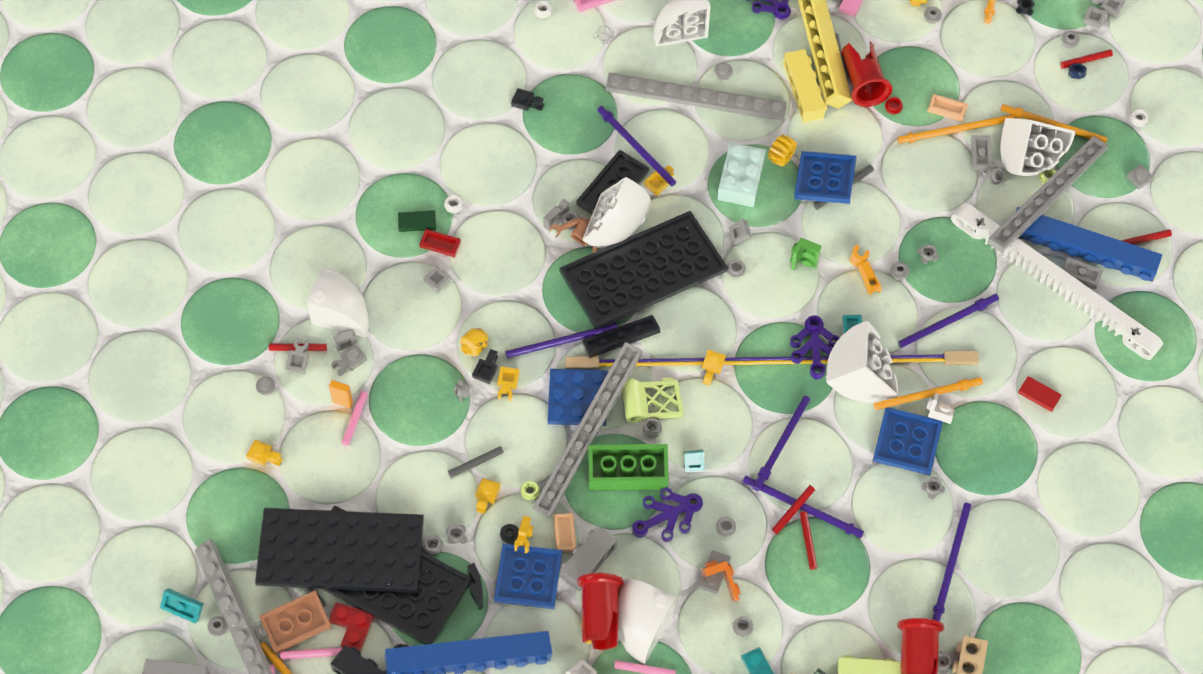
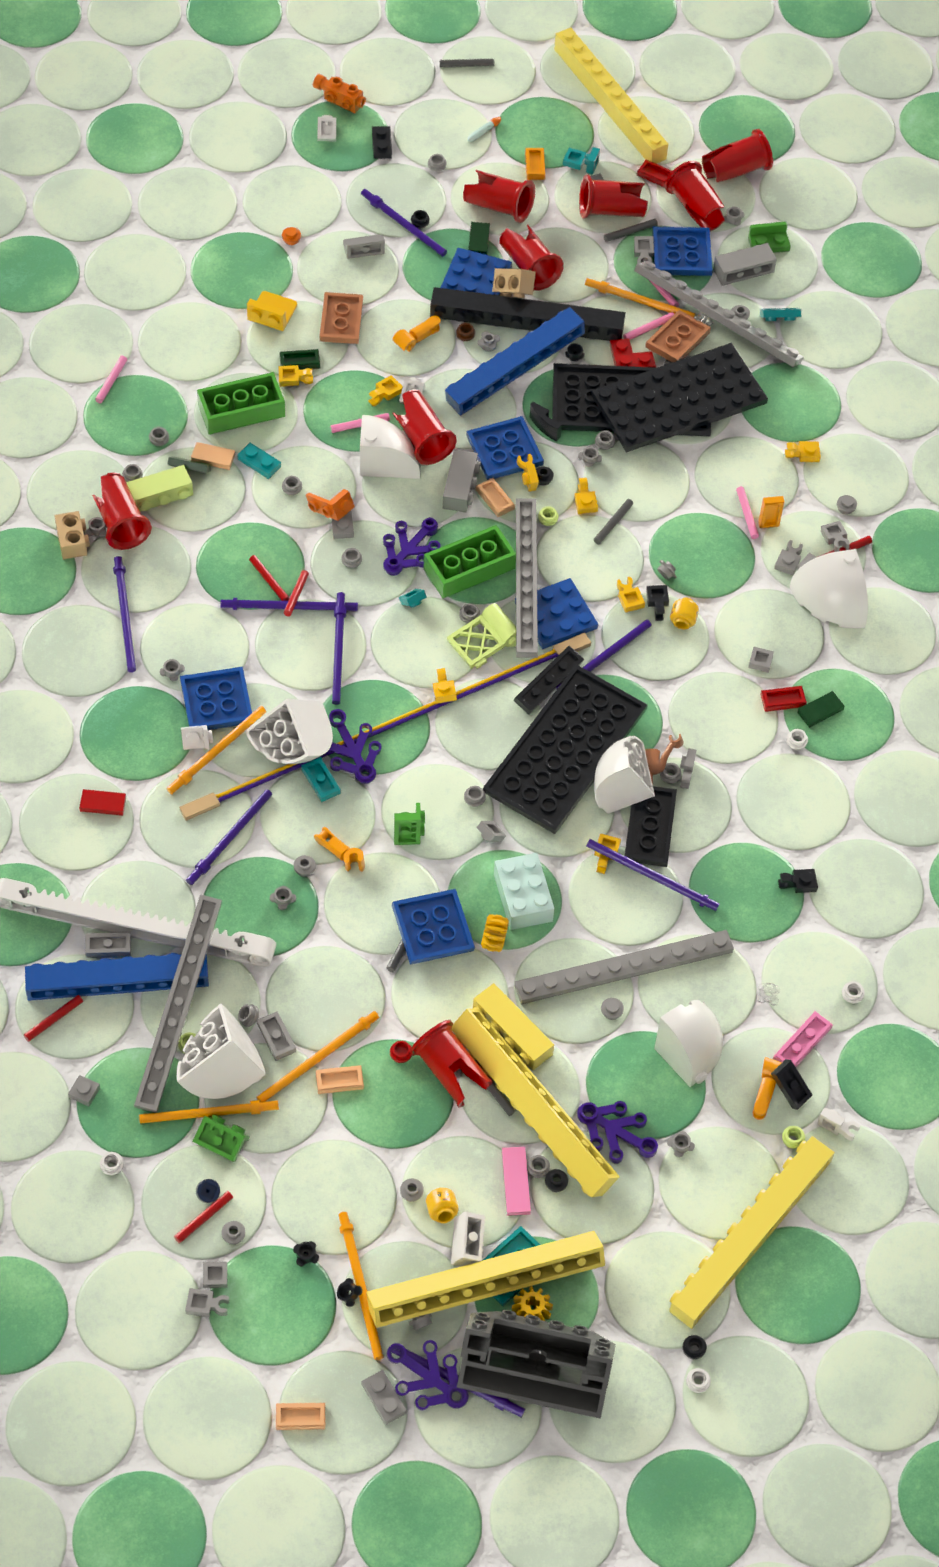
camera: 150 degrees right, 5 degrees down
none -> bright green bracket [192,1114,250,1162]

